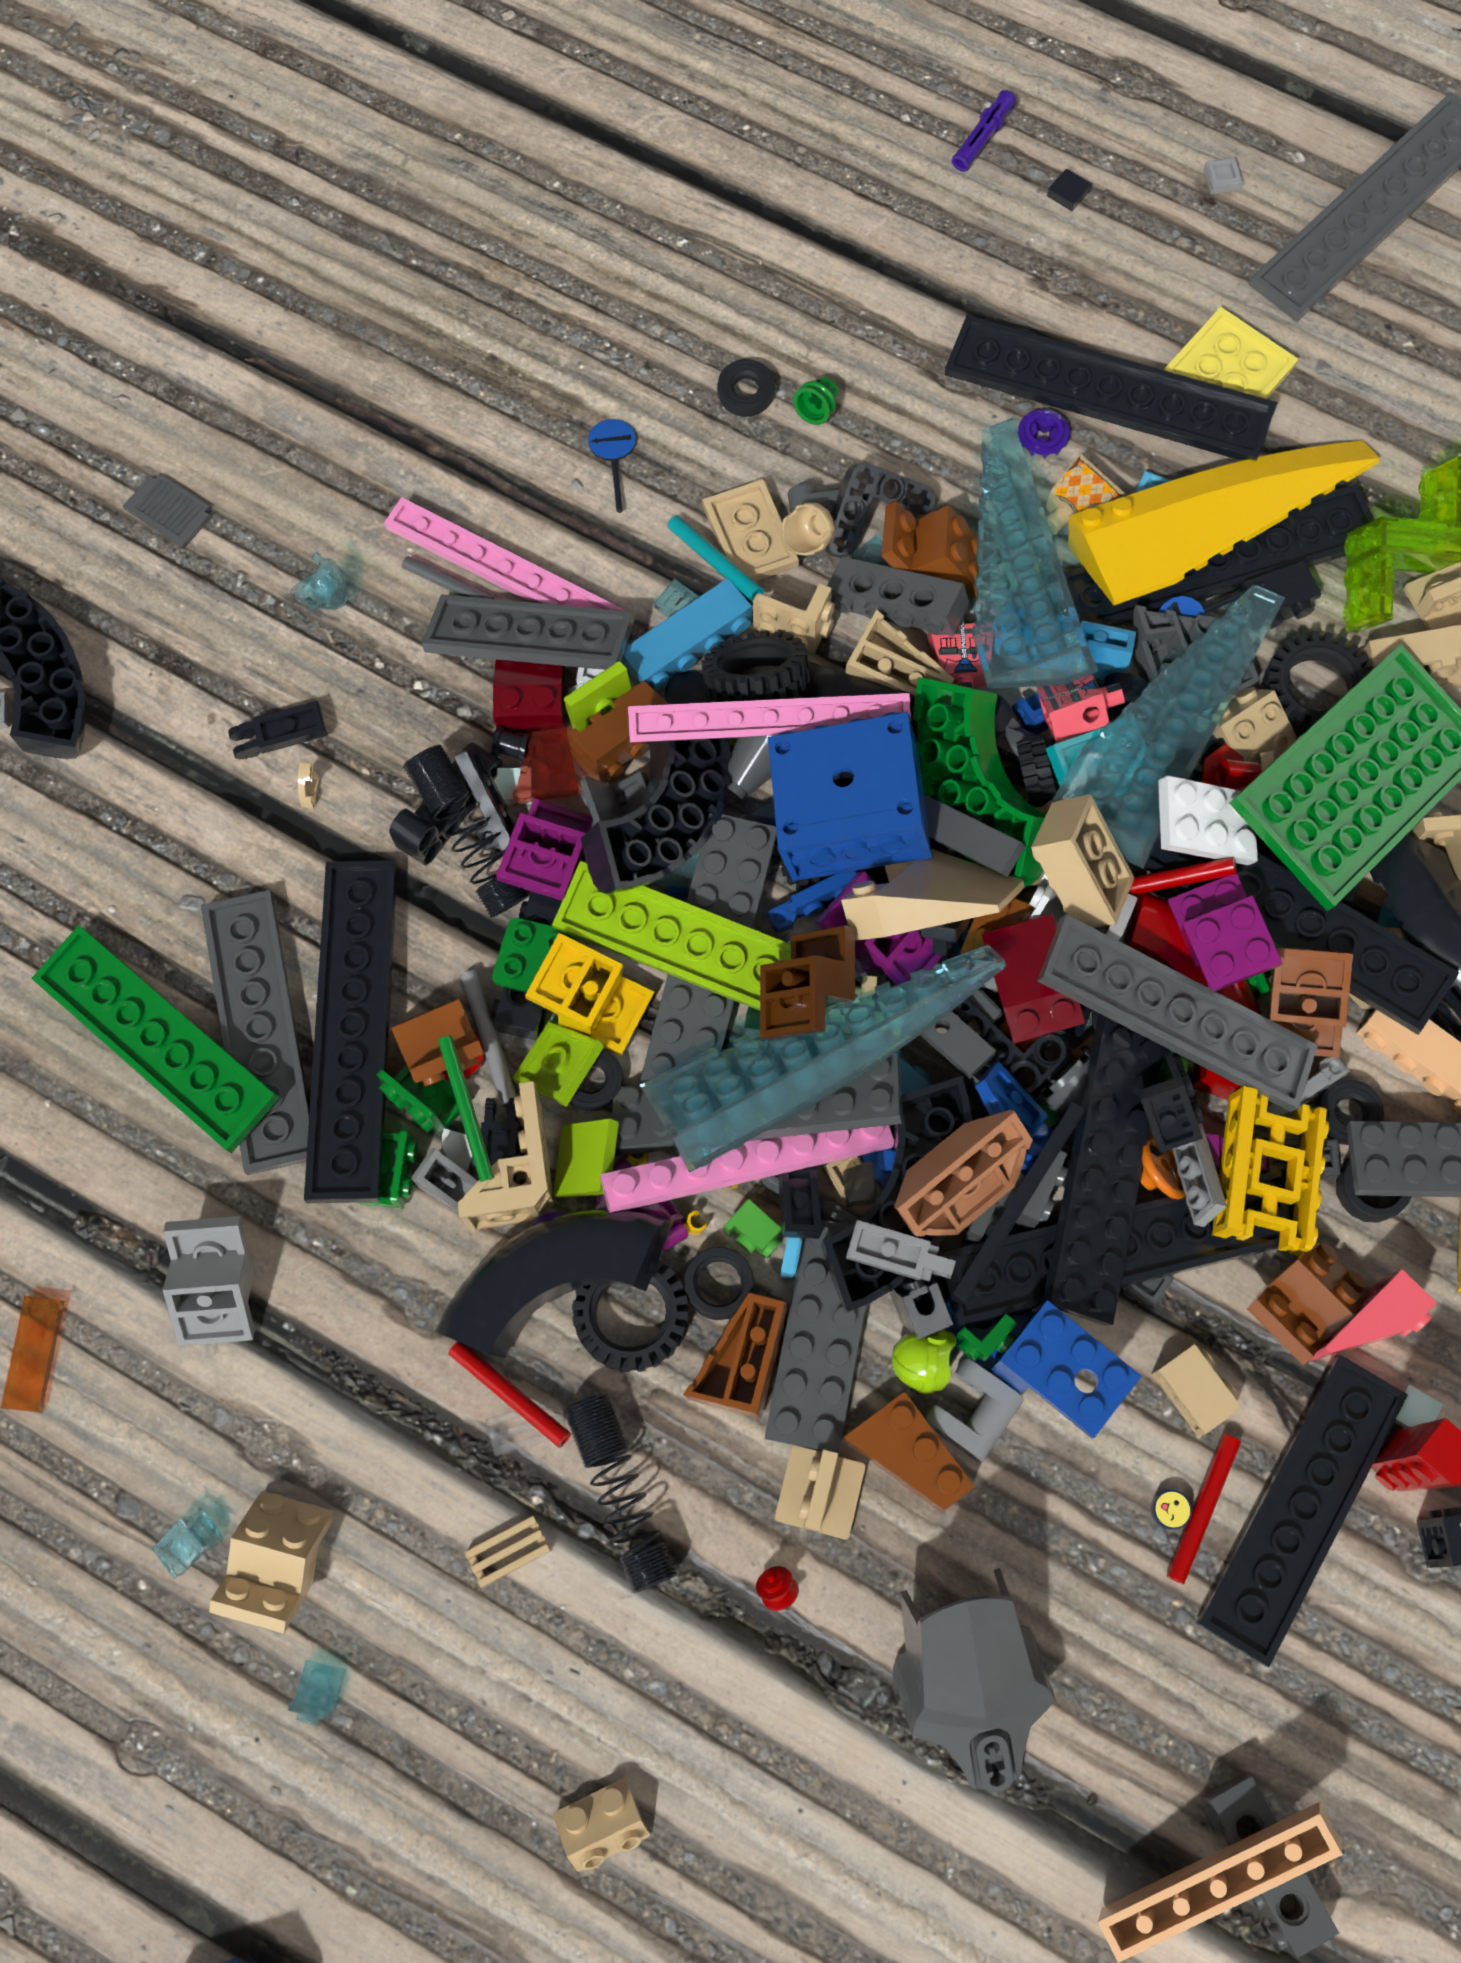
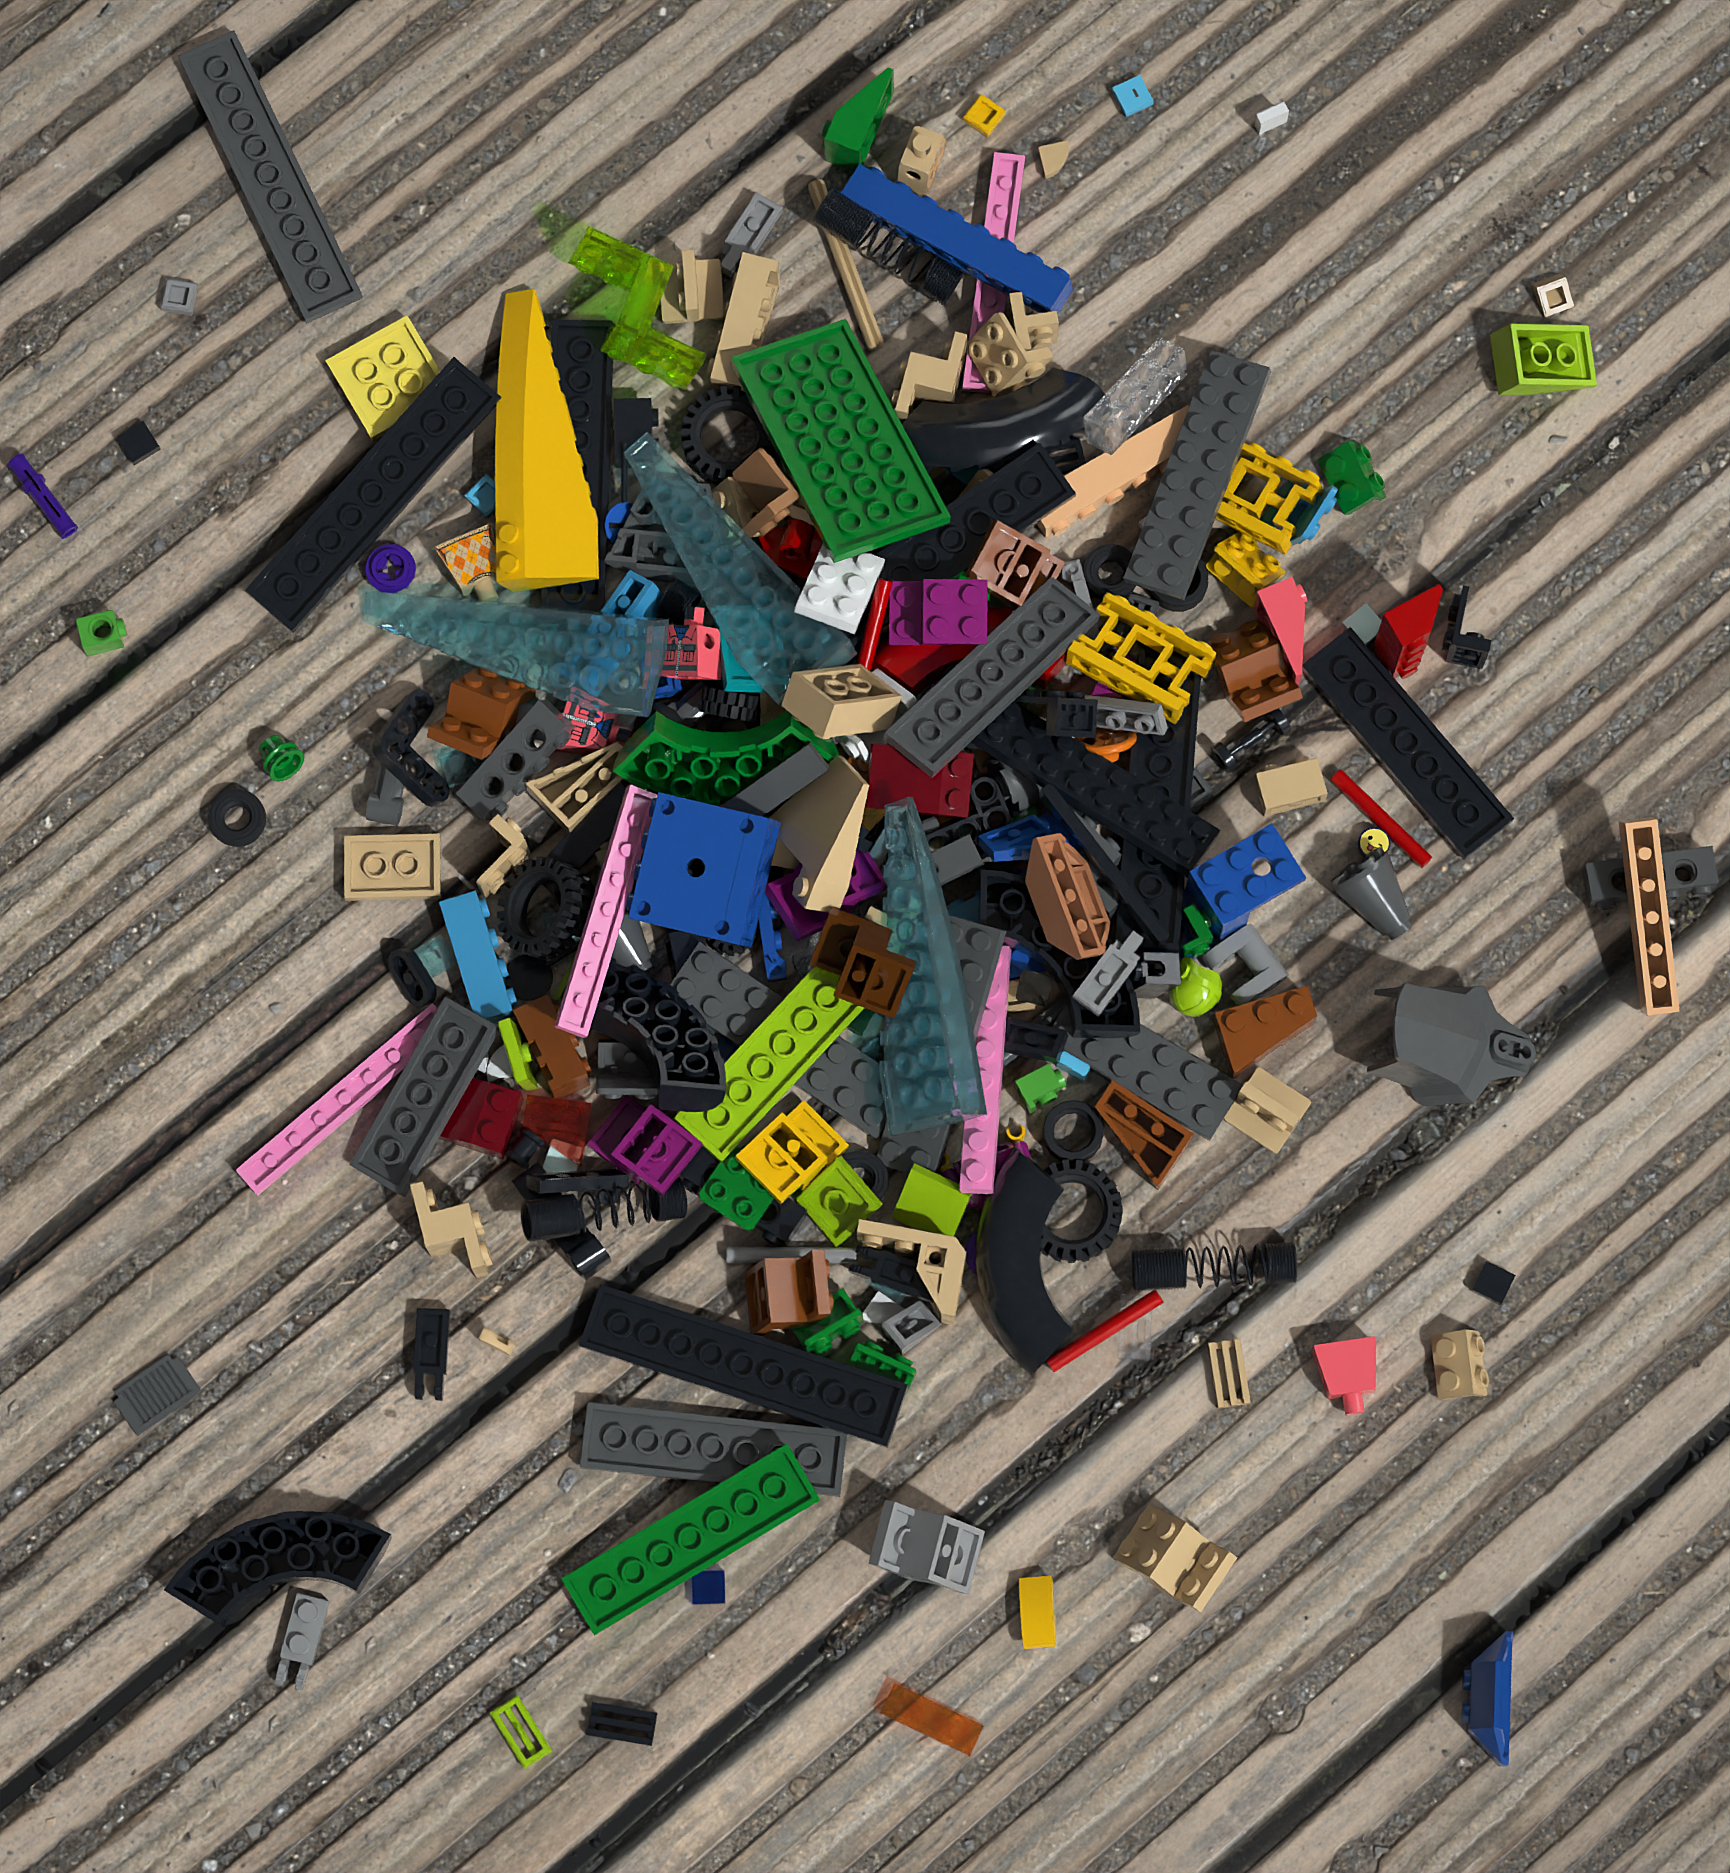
camera: 70 degrees left, 5 degrees up
clear light blue bracket [152,1510,224,1579] -> none
clear light blue bracket [288,1660,346,1725] -> none
clear light blue helmet [290,552,348,610] -> none
dark grey bar [402,556,494,599] -> none
green bar [438,1035,495,1182] -> none
blue piece [588,419,636,513] -> none
teal piece [667,515,764,602] -> none
red wheel [756,1566,799,1611] -> none
tan hair [782,503,835,556] -> none
none -> bright green brick [76,609,127,657]
none -> black plate [388,947,437,1007]
none -> tan bracket [410,1181,493,1278]
none -> clear blue tile [692,1570,726,1605]
none -> medium nougat bracket [733,448,800,539]
none -> yellow slope [1019,1576,1057,1649]
none -> yellow bracket [1206,532,1286,608]
none -> black wheel [1211,708,1291,773]
none -> coral torso [1312,1336,1376,1416]
none -> dark grey cone [1331,846,1412,940]
none -> black tile [1472,1261,1516,1306]

